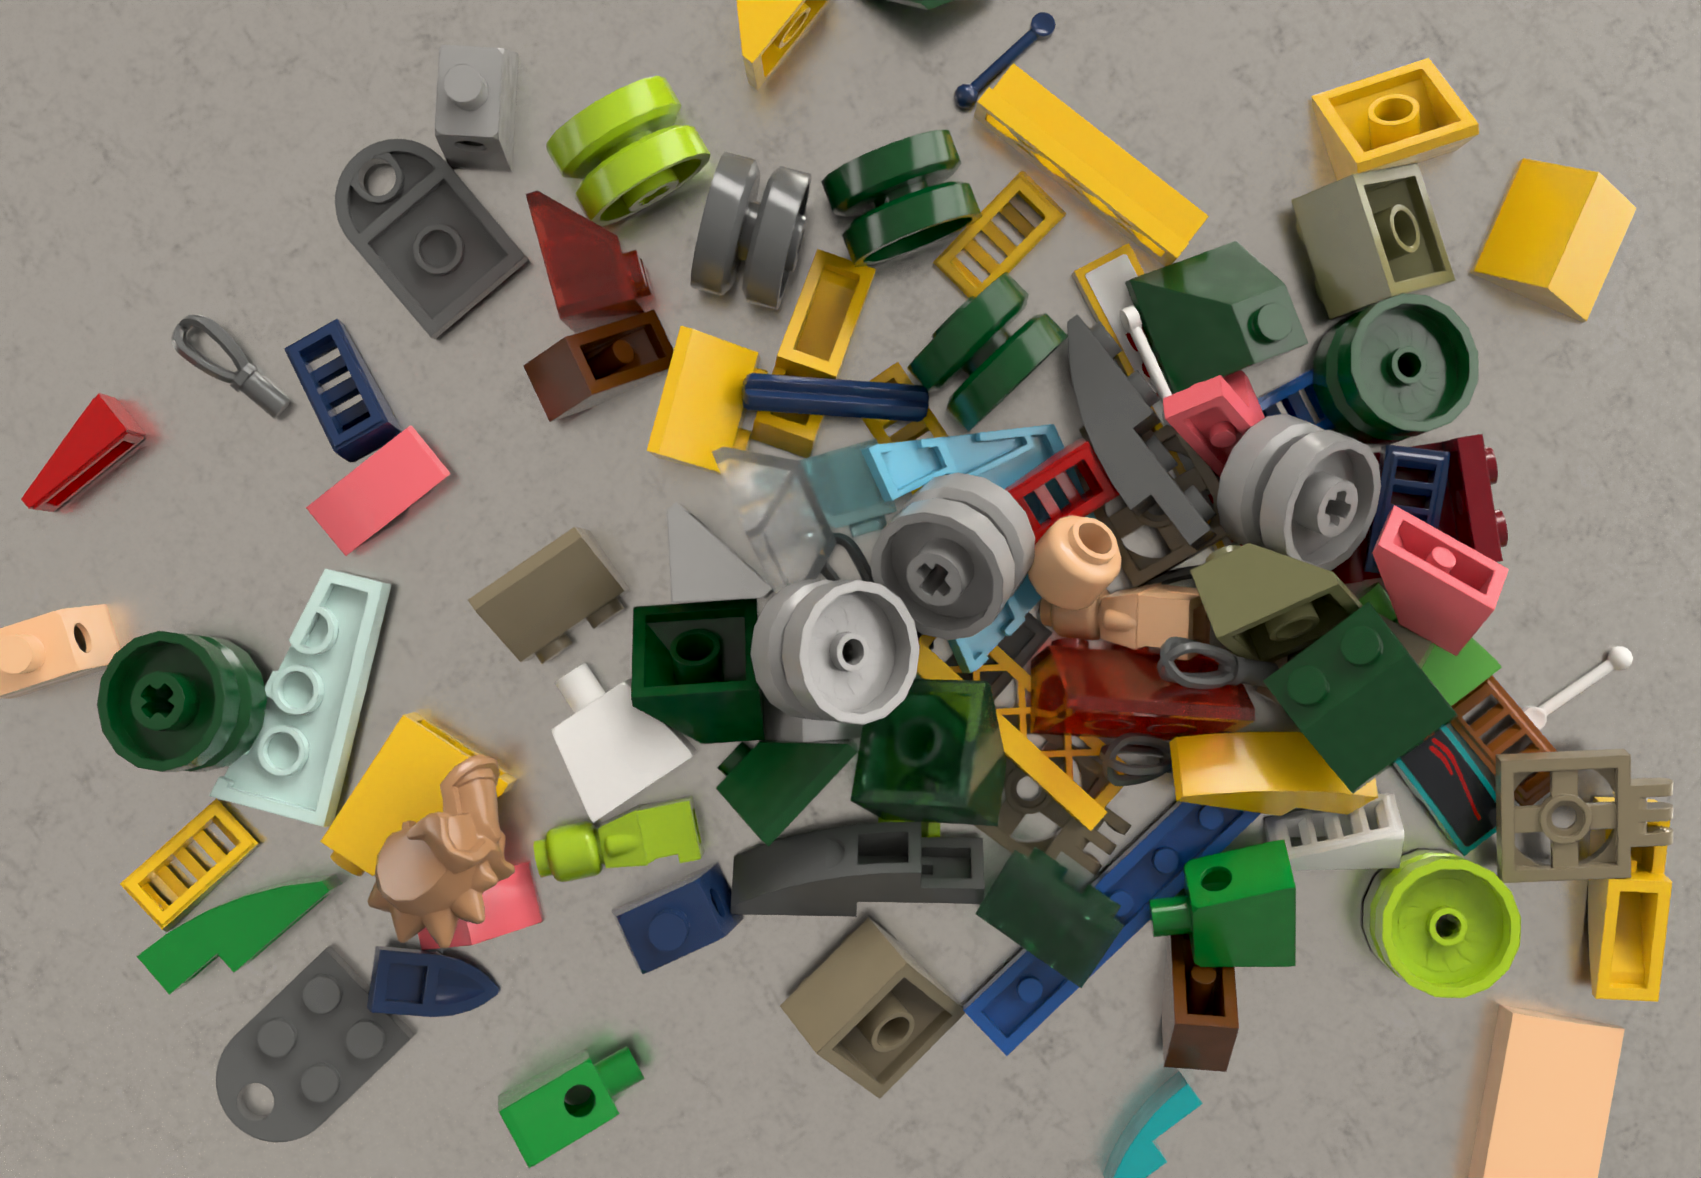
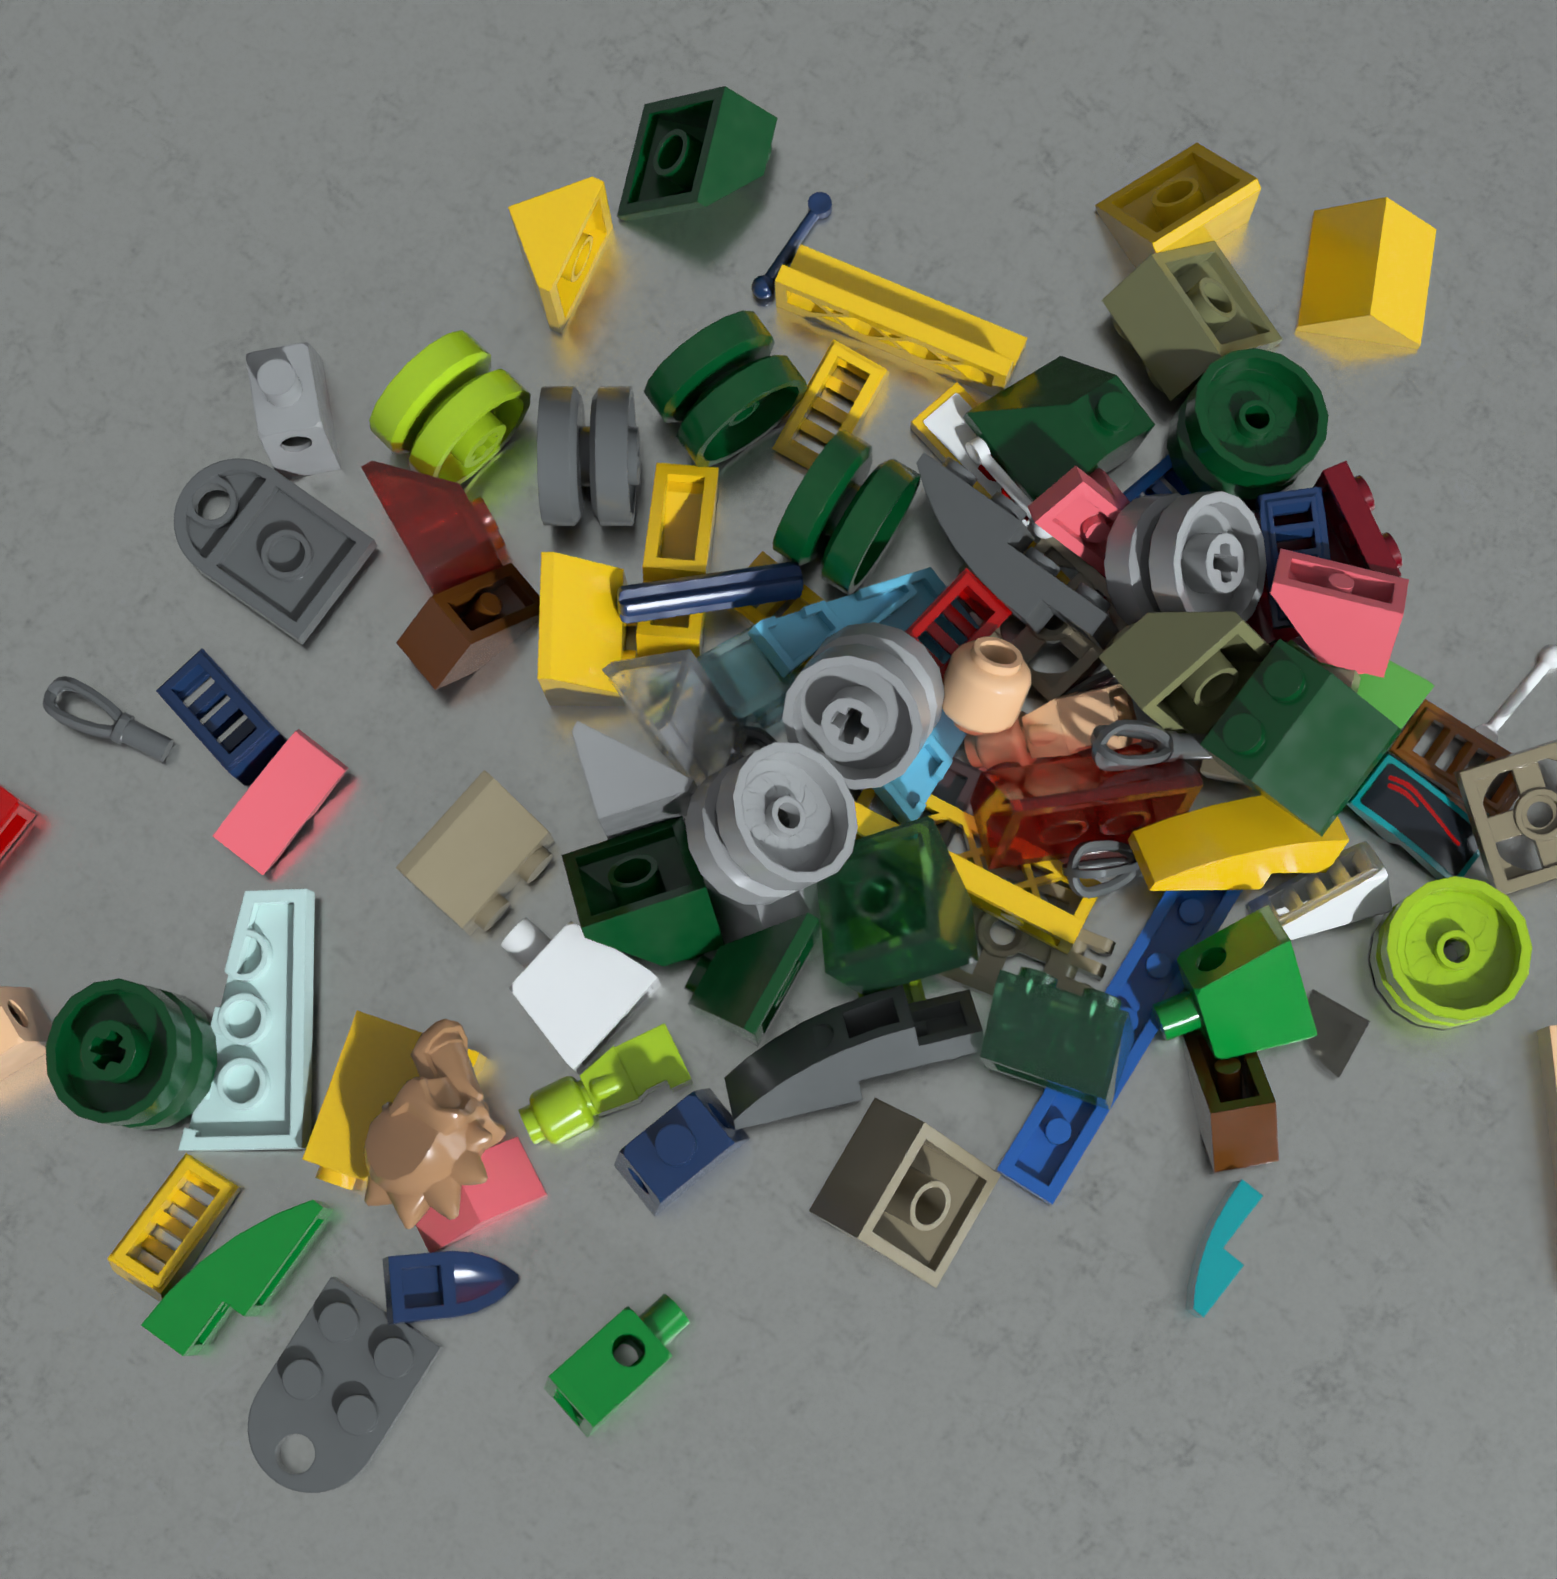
camera: 10 degrees left, 10 degrees down
none -> clear smoke tile [1305,989,1370,1079]

